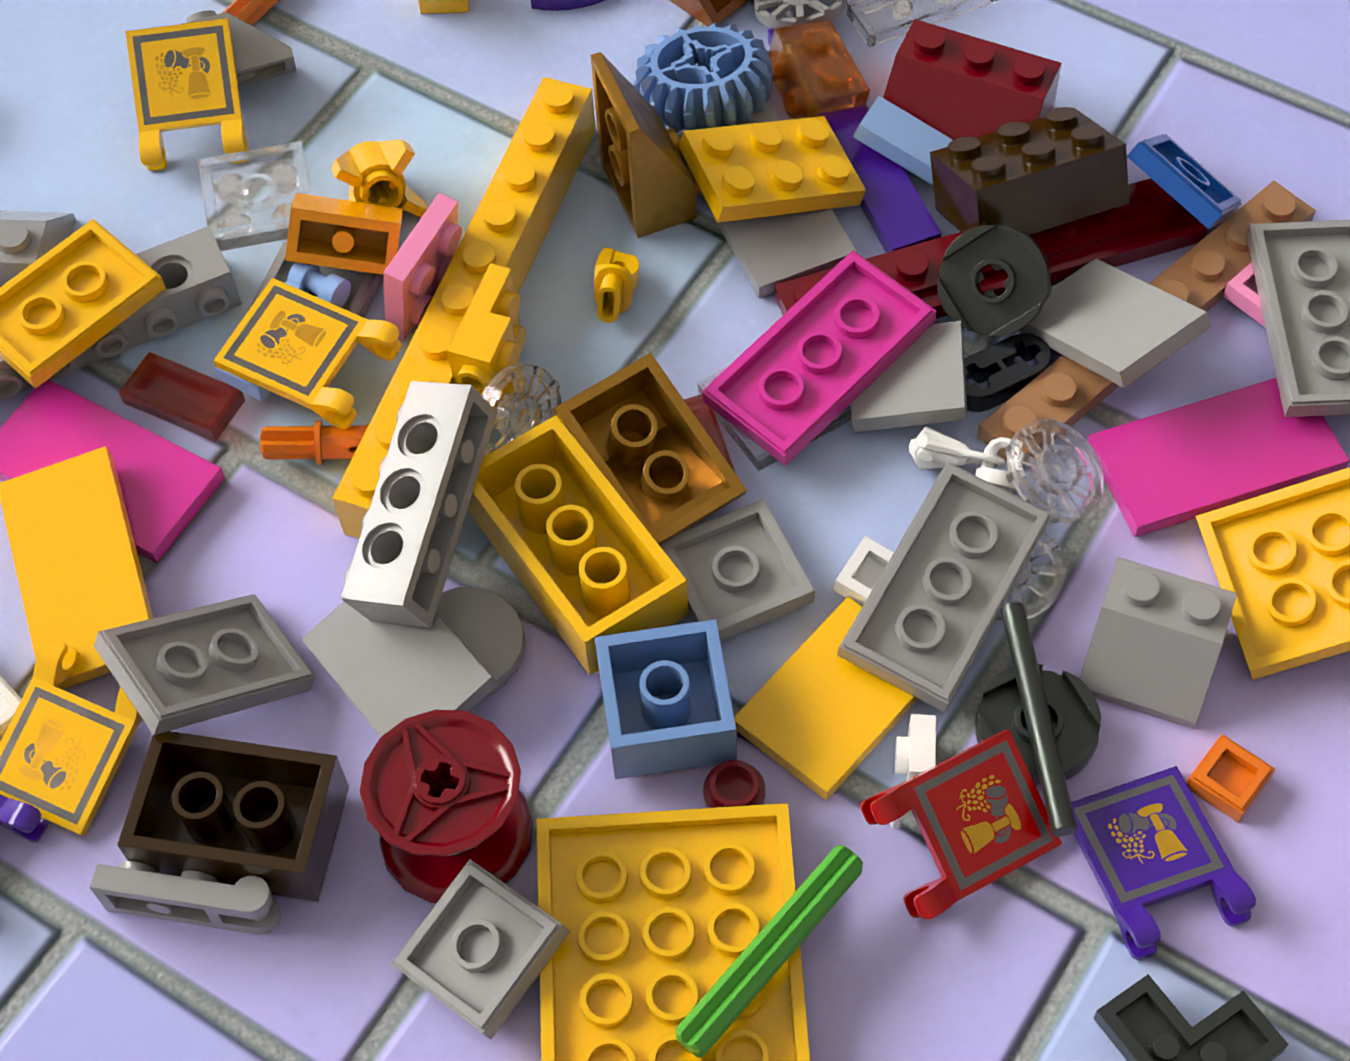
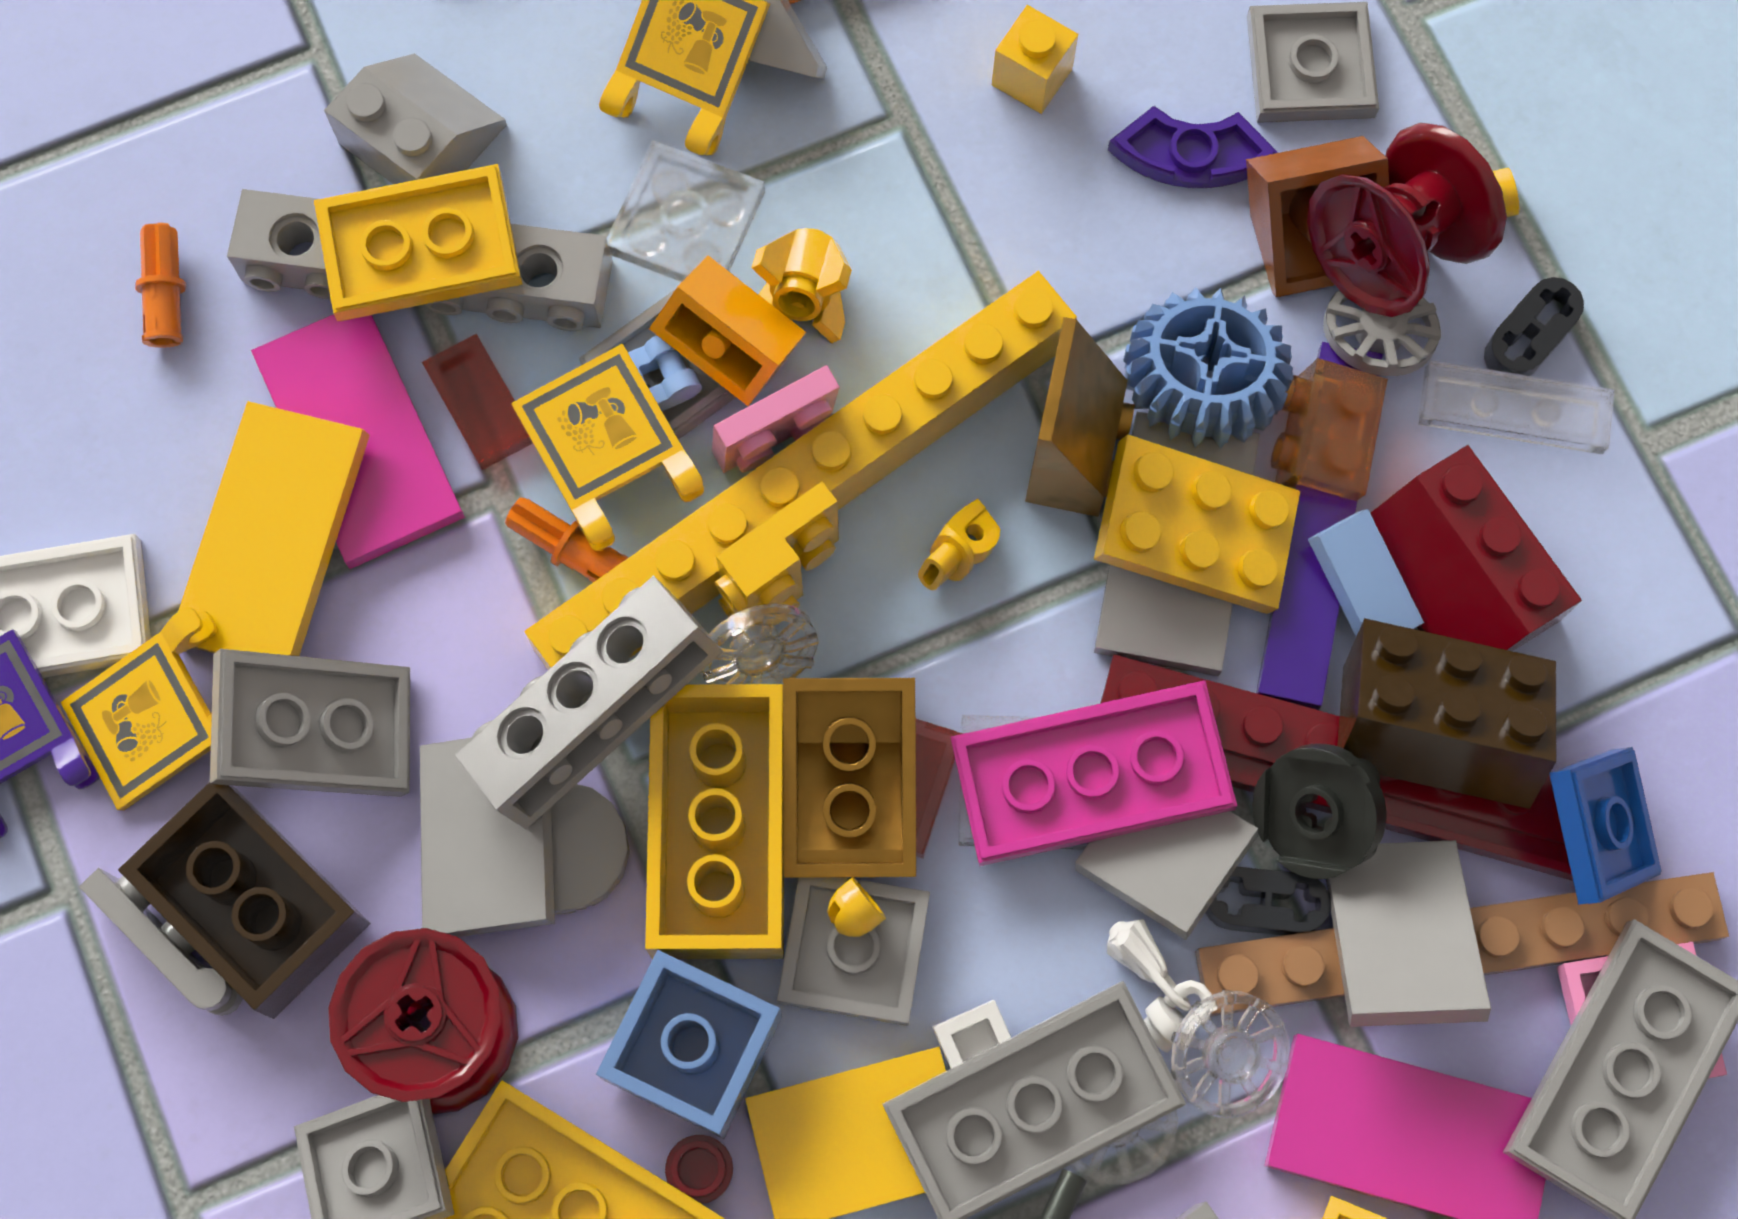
camera: 30 degrees right, 15 degrees up
none -> yellow hinge [827,877,886,937]

